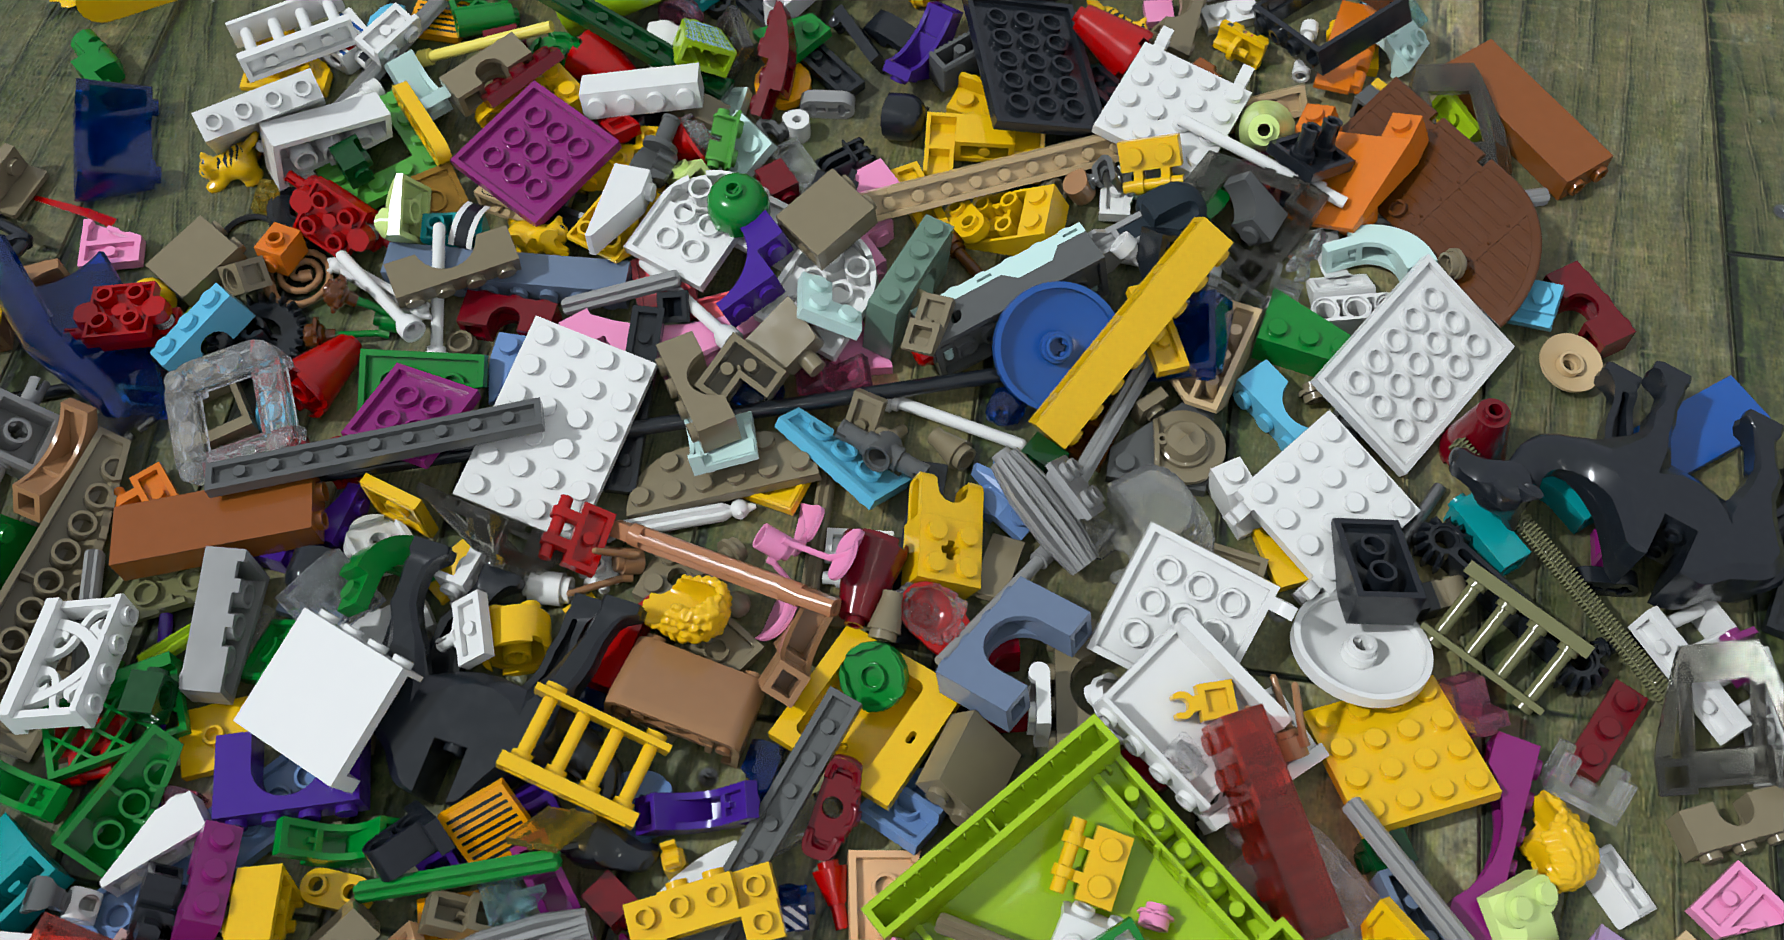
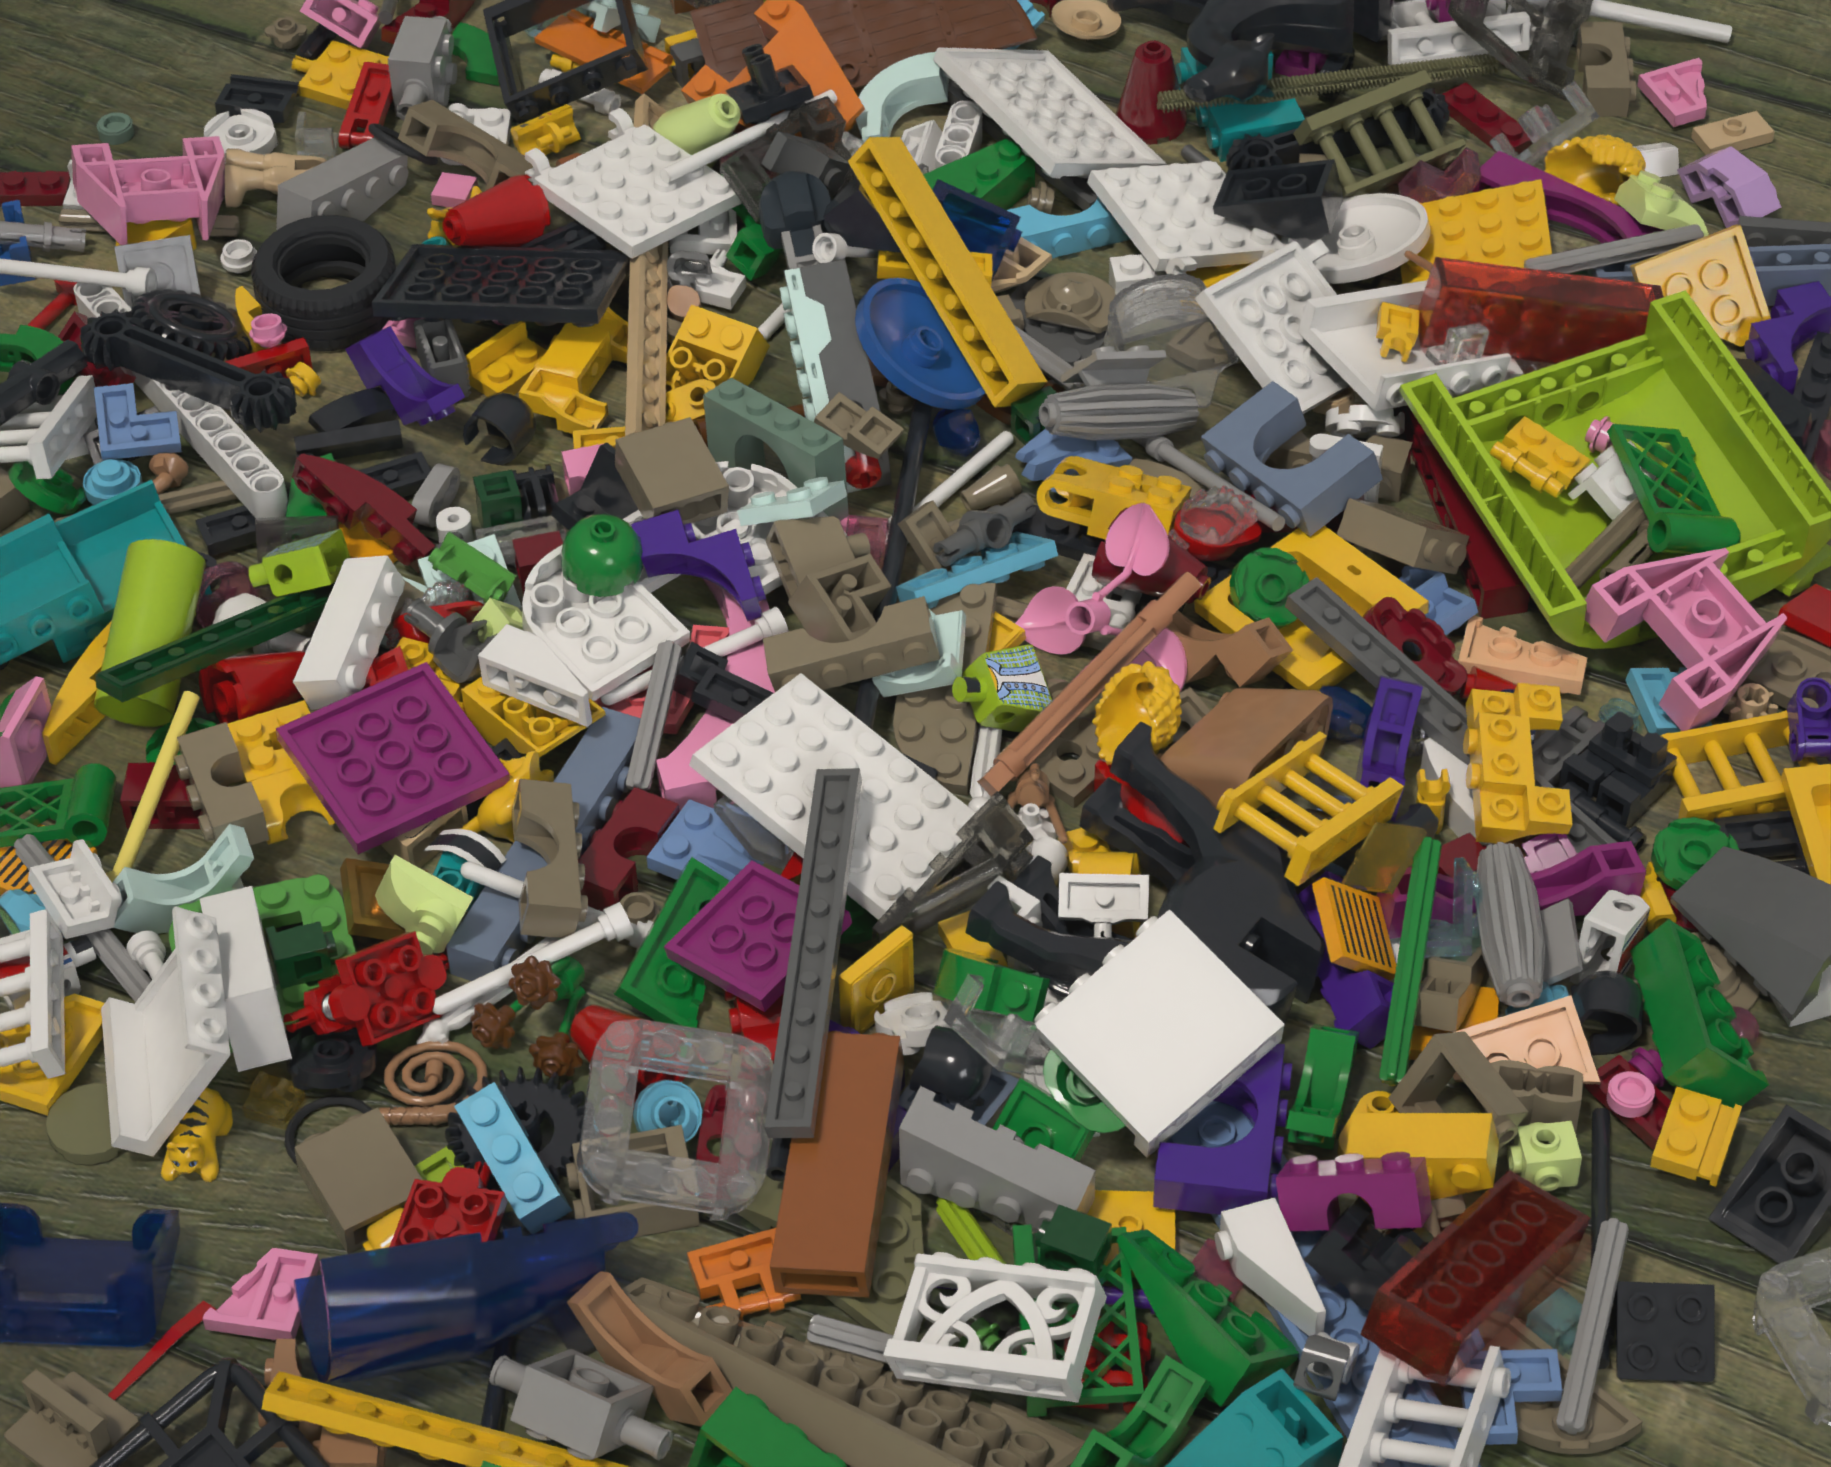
camera: 75 degrees left, 15 degrees down
dark tan brick [217,255,273,296] -> none
orange brick [254,222,308,276] -> none
black tile [362,800,455,882] -> none
yellow beam [392,81,452,166] -> none
dark red plate [480,45,565,108] -> none
red plate [538,494,617,578] -> none
dark tan cone [867,589,904,644] -> none
yellow plate [1117,133,1185,195] -> none
dark tan plate [1438,248,1467,280] -> none
none -> dark green brick [473,470,523,537]
none -> lime torso [952,645,1052,733]

